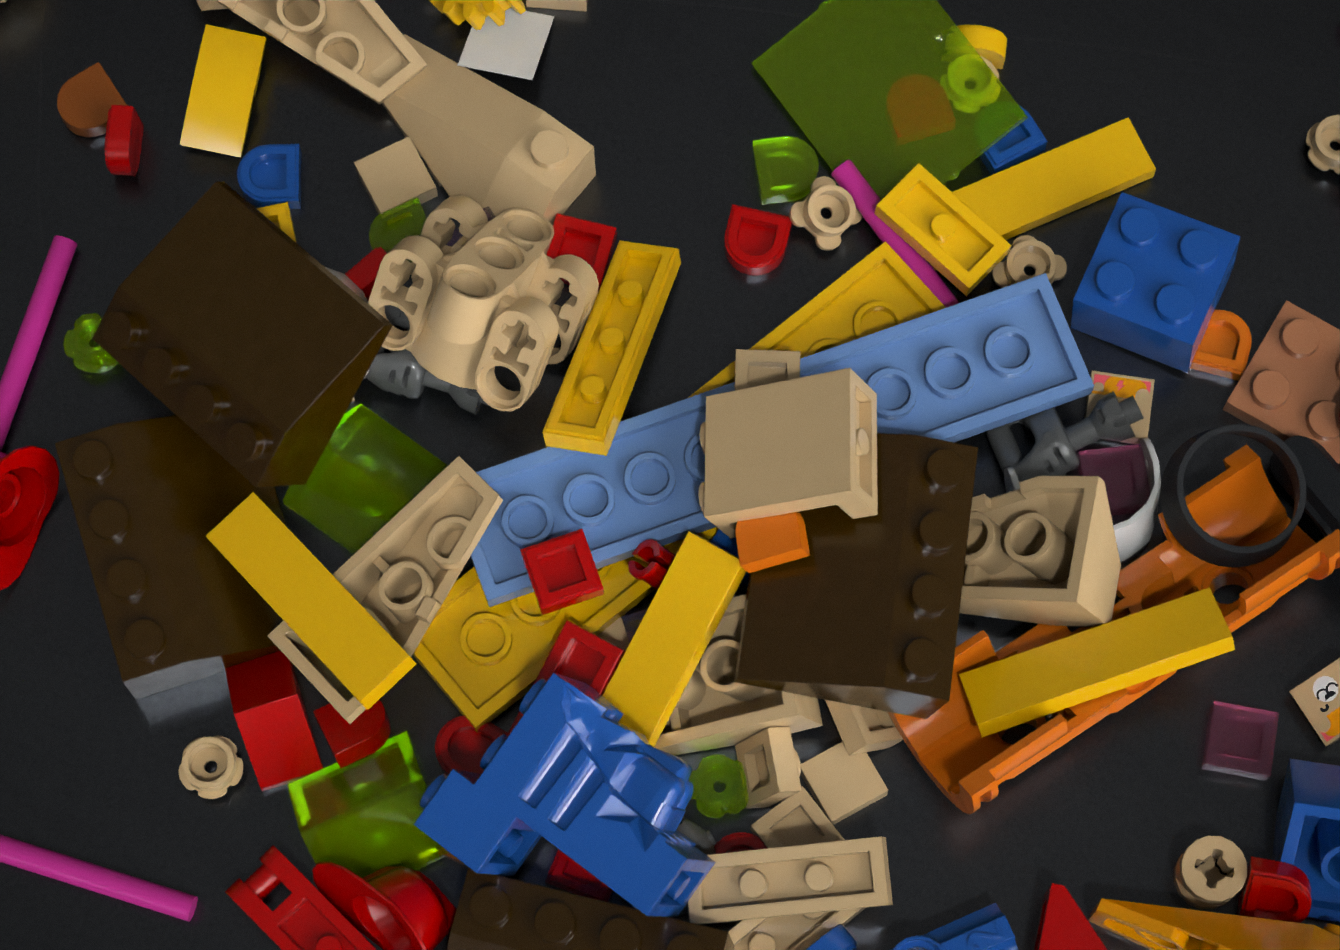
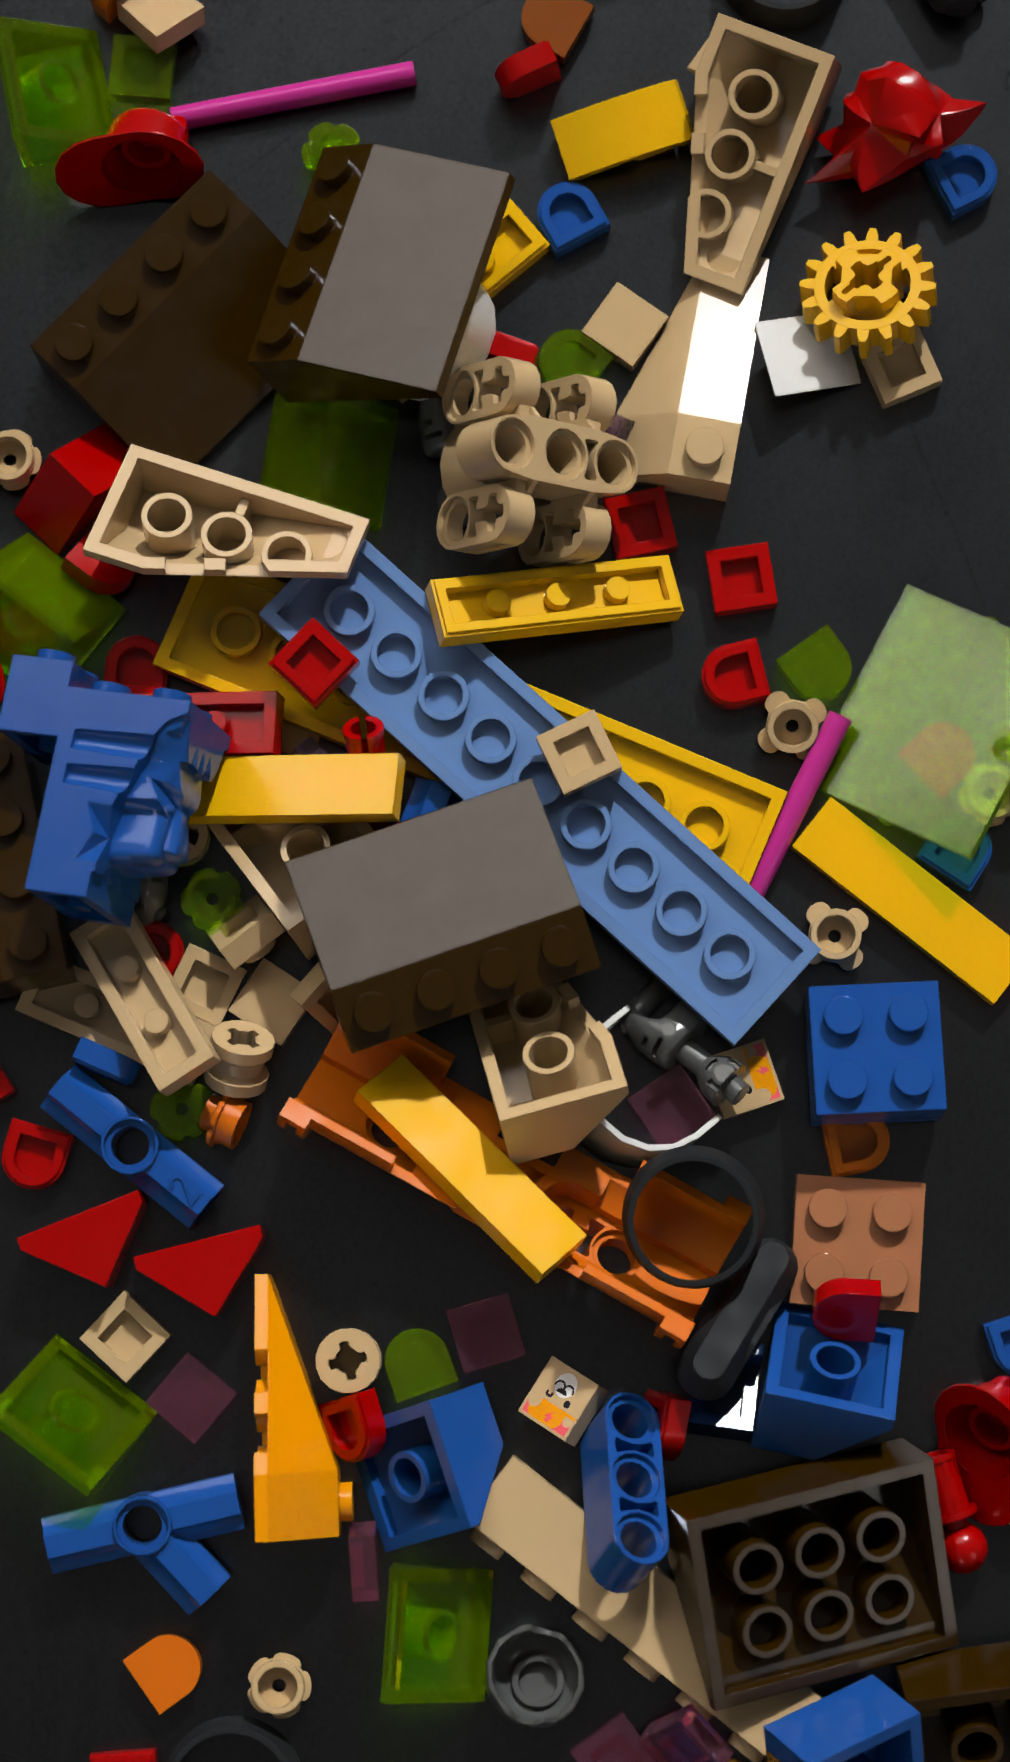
camera: 65 degrees right, 10 degrees up
yellow tile [206,492,417,710] -> none
tan panel [698,368,878,538] -> none
orange tile [735,512,810,573] -> none
yellow plate [874,163,1012,296] -> none
none -> clear neon green plate [150,1084,211,1141]
none -> orange plate [198,1093,253,1150]
none -> tan wheel [204,1020,275,1098]
none -> clear neon green tile [385,1328,459,1403]
none -> red tile [704,542,778,617]

